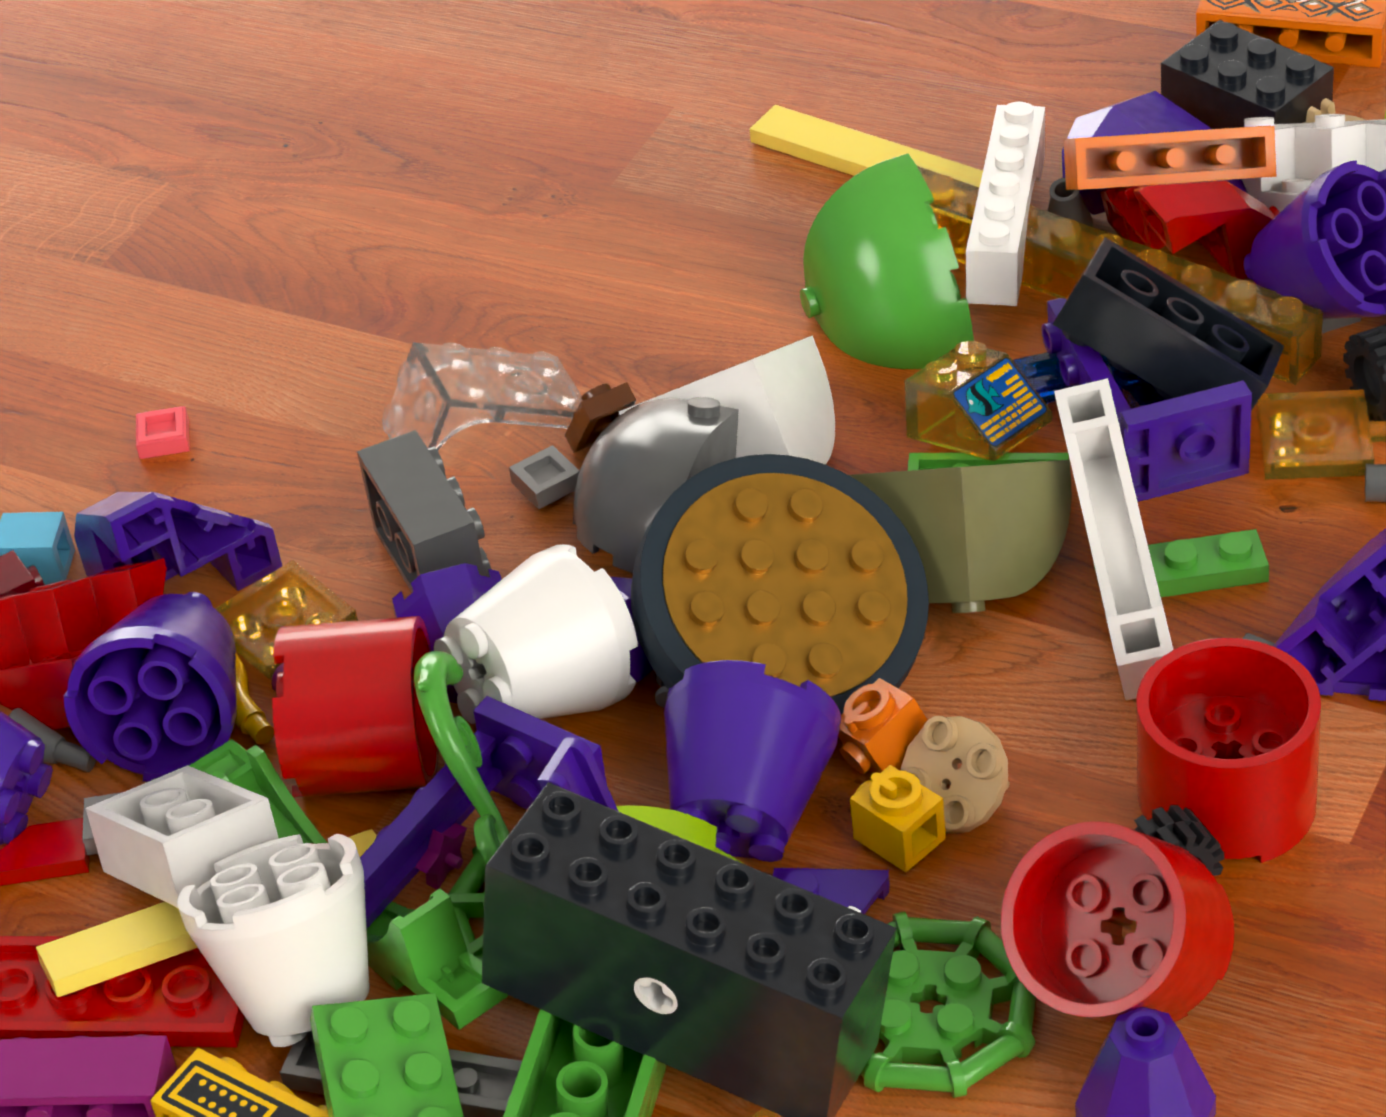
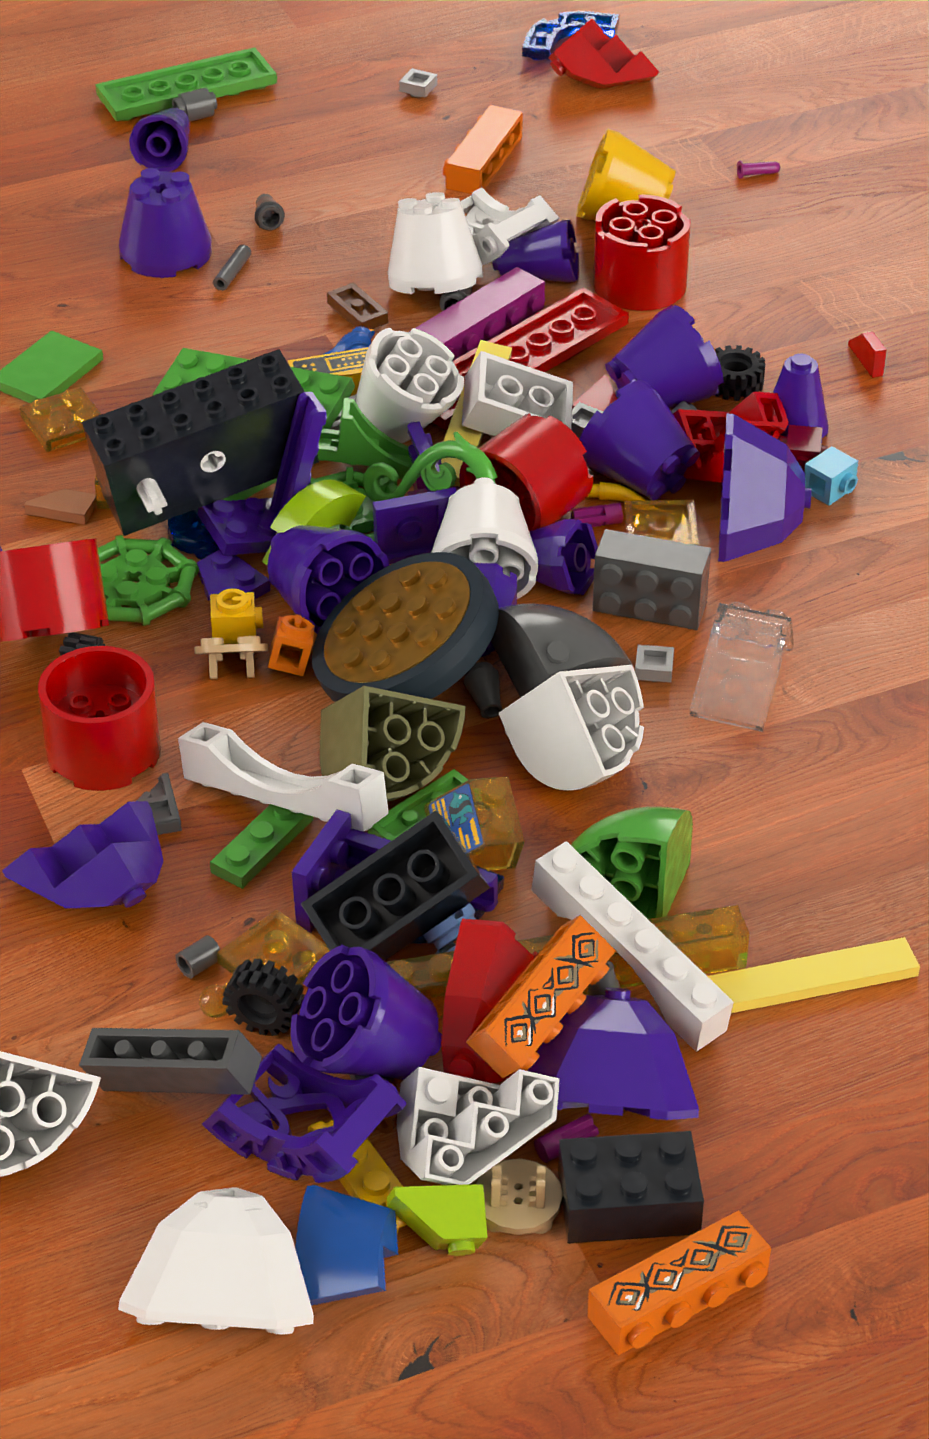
camera: 125 degrees right, 0 degrees up
coral tile [136,406,190,459] -> none
reddish brown plate [565,382,636,453] -> none

